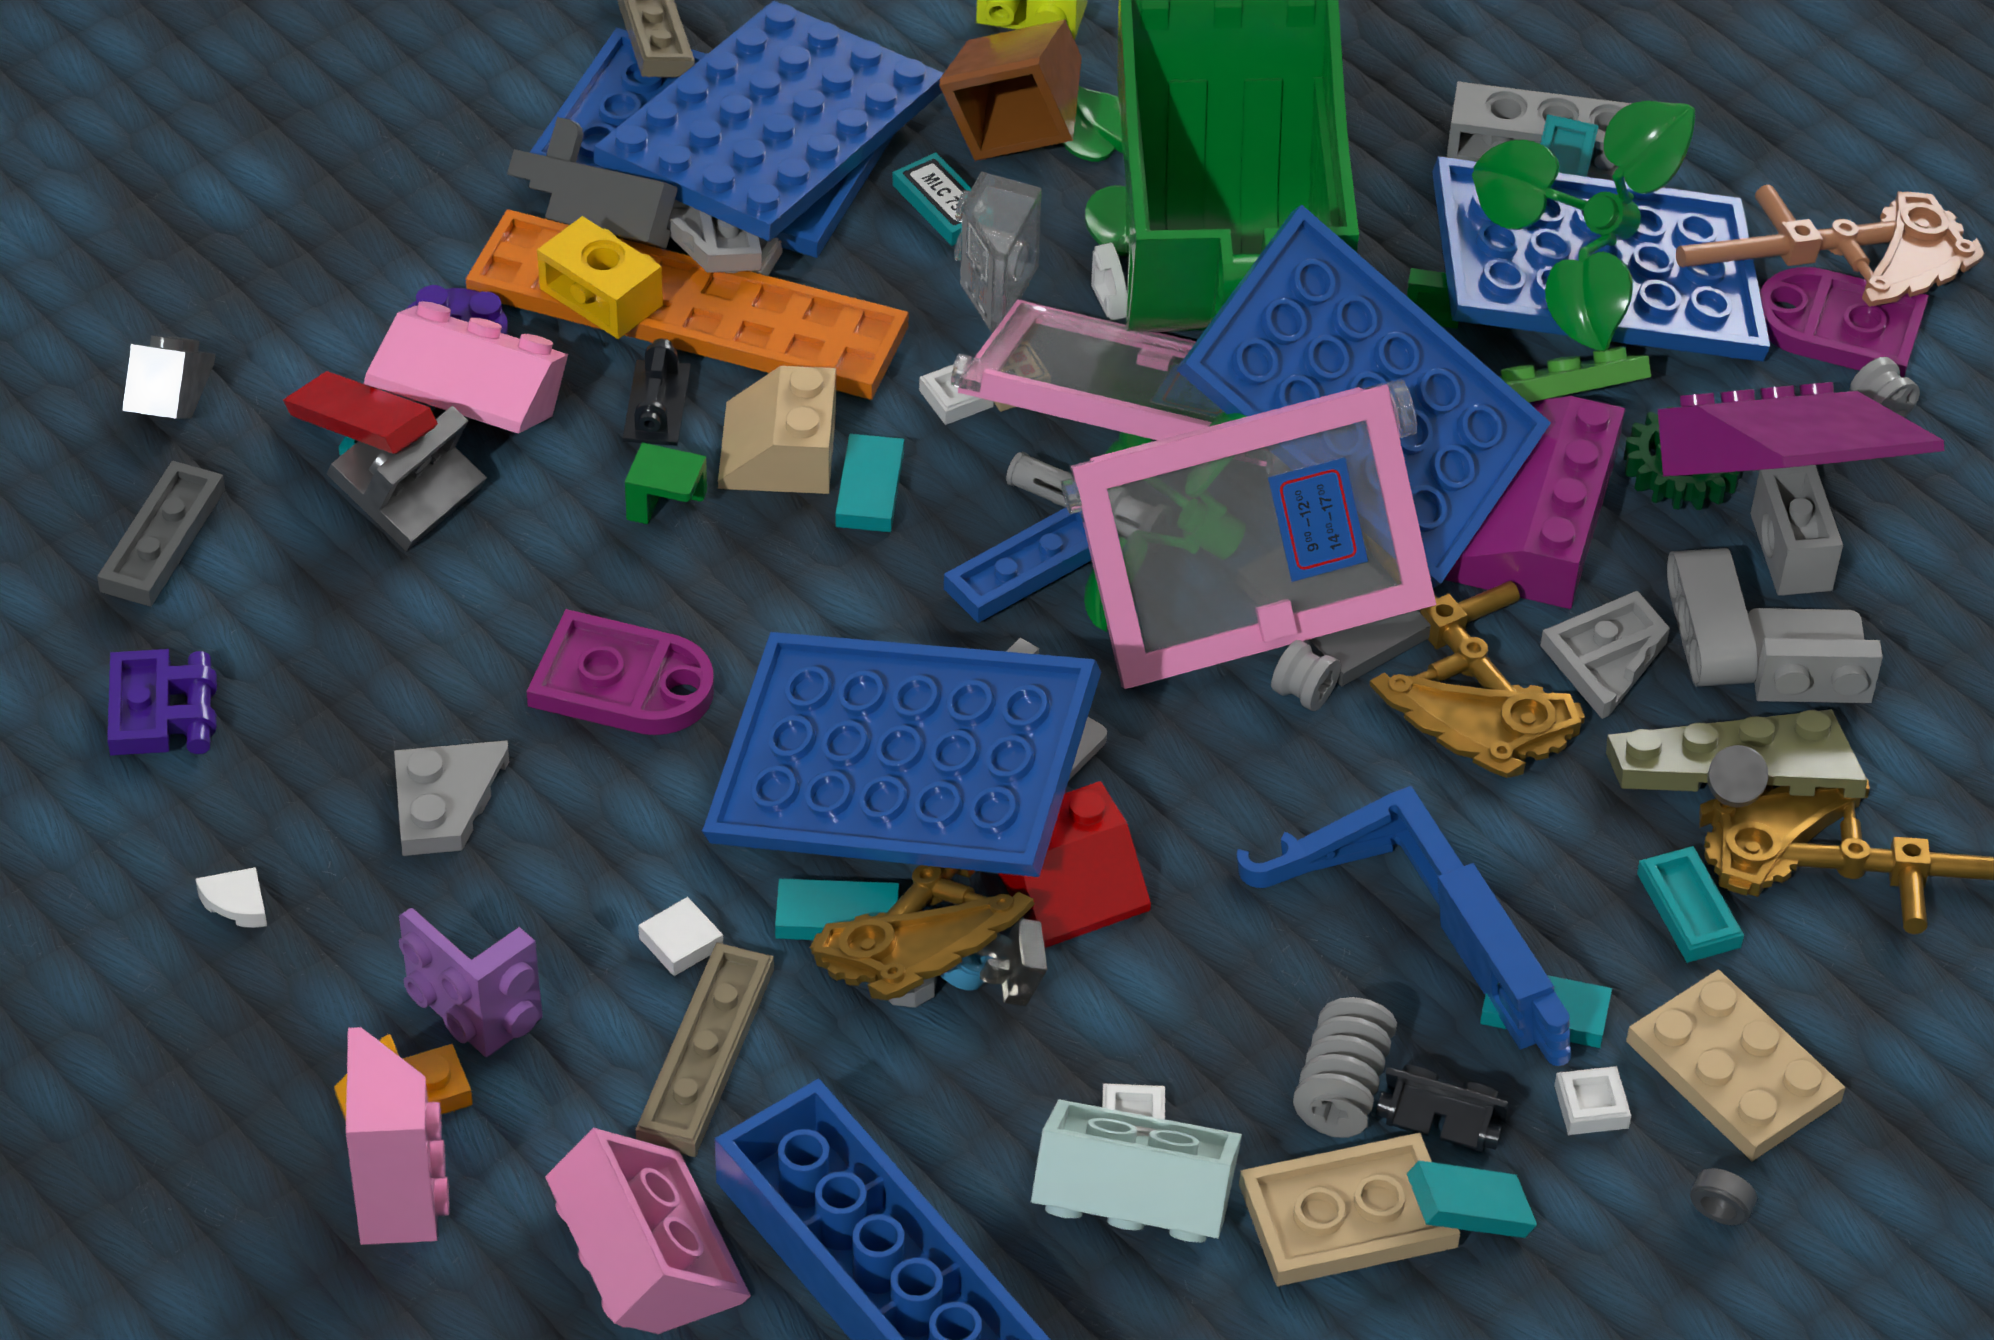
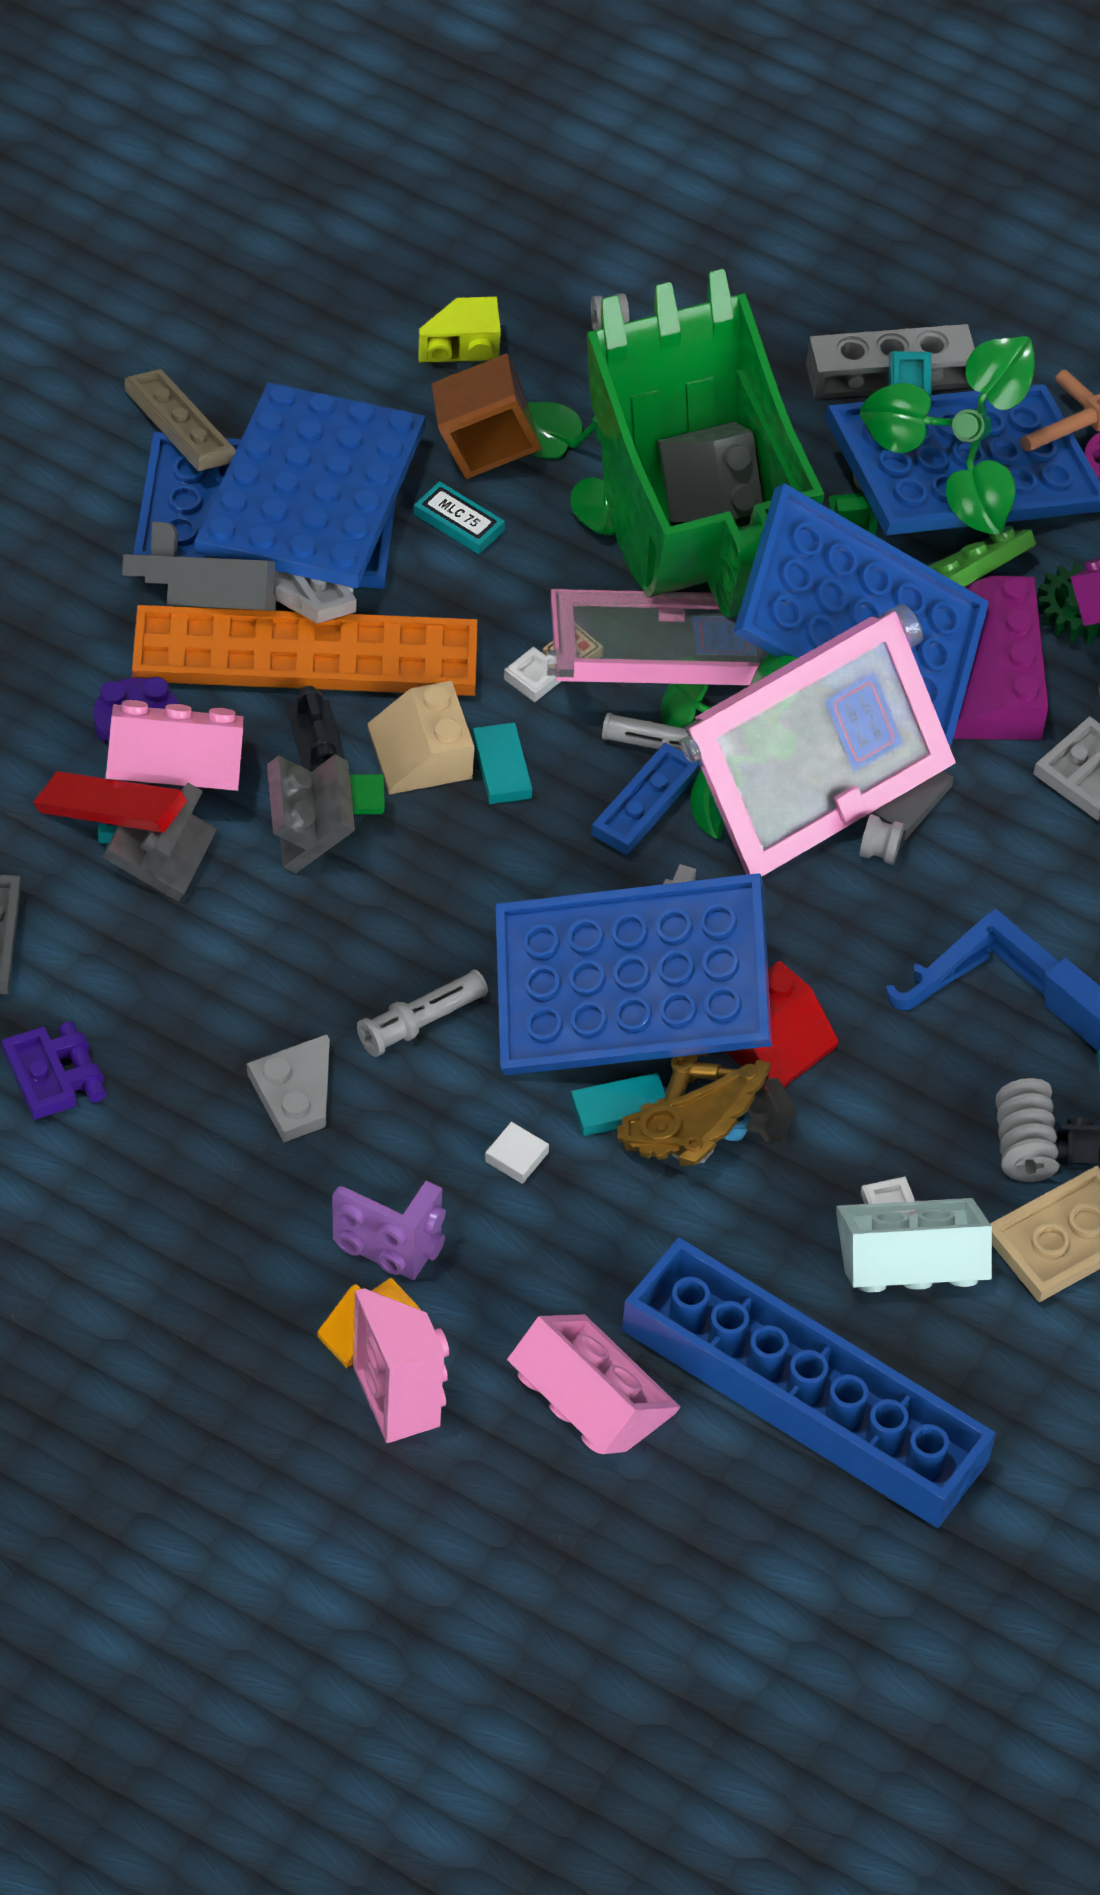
camera: 20 degrees left, 5 degrees up
white tile [196,867,267,928] -> none
magenta tile [527,609,714,735] -> none
yellow brick [537,216,663,339] -> none
dark tan tile [636,942,774,1157] -> none
clear slope [954,172,1042,333] -> none
white tile [1091,243,1127,321] -> none
pearl gold bar [1361,530,1585,778] -> none
none -> flat silver bracket [267,755,355,874]
none -> light grey pin [357,970,488,1057]
none -> dark grey slope [657,422,763,522]

